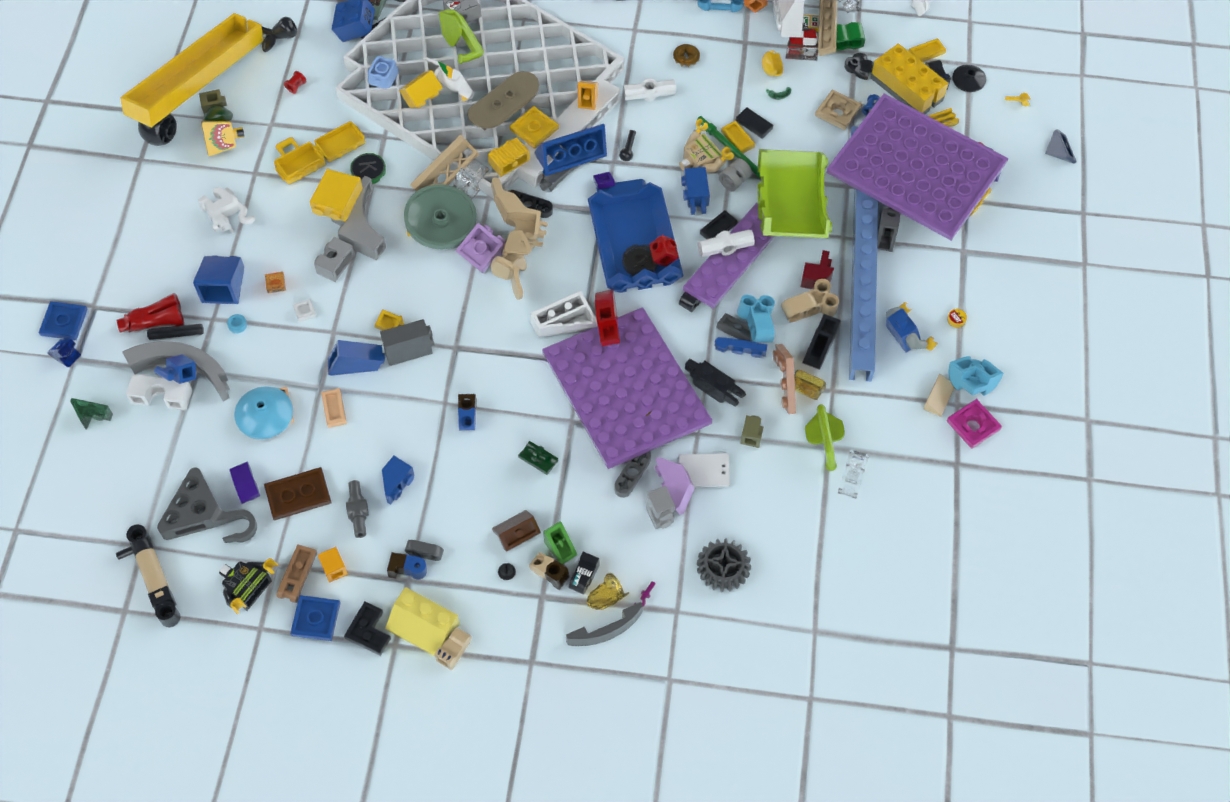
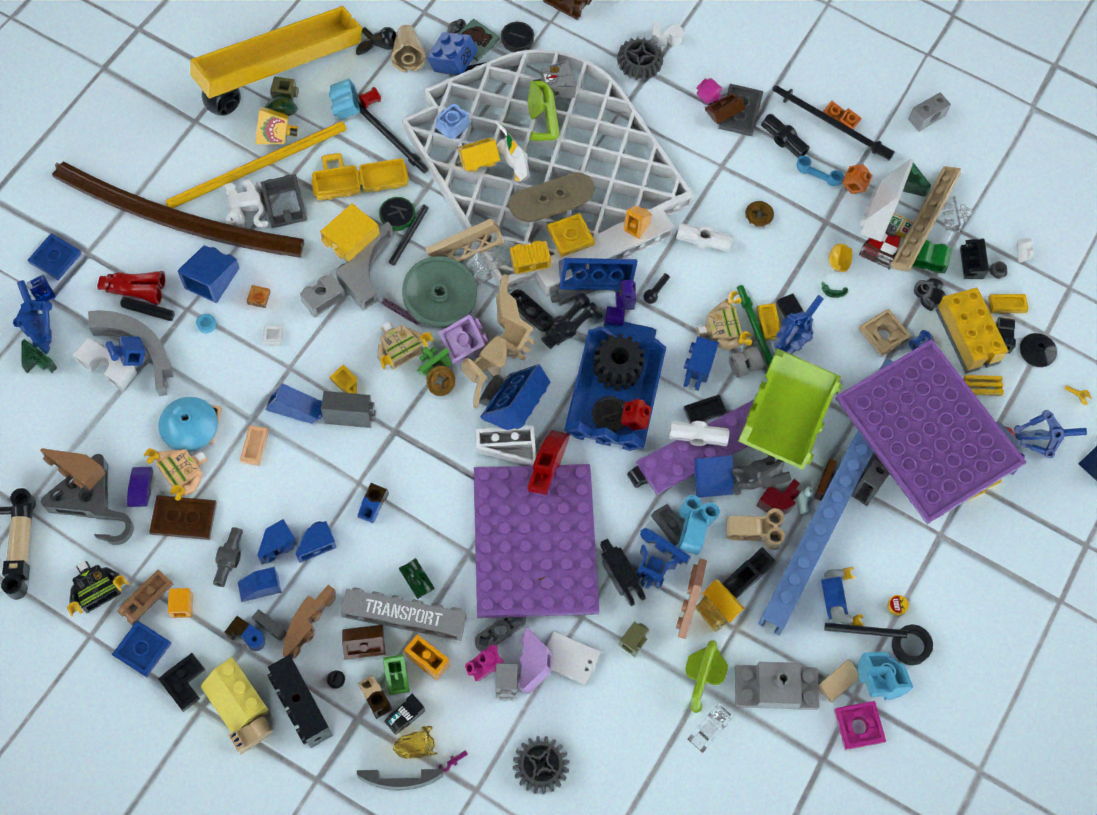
camera: 20 degrees right, 5 degrees up
none -> blue bar [13,280,52,354]
none -> medium nougat slope [40,448,106,491]
none -> reddish brown piece [52,161,304,258]
none -> torso [144,448,208,501]
none -> yellow axle [165,121,347,208]
none -> blue slope [238,567,282,602]
none -> window [260,174,307,228]
none -> black brick [267,655,333,748]
none -> medium nougat slope [283,584,336,659]
none -> blue slope [295,521,337,563]
none -> medium azure brick [329,78,360,120]
none -> light grey brick [340,587,466,641]
none -> black bar [358,102,428,174]
none -> tan torso [377,322,434,370]
none -> piece [378,296,424,327]
none -> black bar [389,204,429,266]
none -> tan cone [391,25,426,72]
none -> light orange brick [404,634,450,681]
none -> bright green hips [416,347,452,377]
none -> pearl gold gear [426,366,455,396]
none -> dark pink hips [465,645,504,681]
none -> dark grey helmet [479,375,503,406]
none -> blue slope [480,364,551,431]
none -> black piece [541,292,603,349]
none -> black wheel [593,334,645,391]
none -> dark purple leg [615,280,637,310]
none -> blue piece [636,544,678,589]
none -> blue tile [694,455,734,498]
none -> yellow tile [702,579,745,623]
none -> dark grey animal [732,455,792,495]
none -> light grey brick [735,661,819,710]
none -> blue bar [773,295,824,355]
none -> light aqua arm [796,486,814,516]
none -> reddish brown tile [814,459,837,501]
none -> black bar [824,623,908,638]
none -> black tyre [891,624,933,666]
none -> black hinge [960,238,989,279]
none -> dark grey plate [989,261,1007,279]
none -> blue bar [1014,410,1087,458]

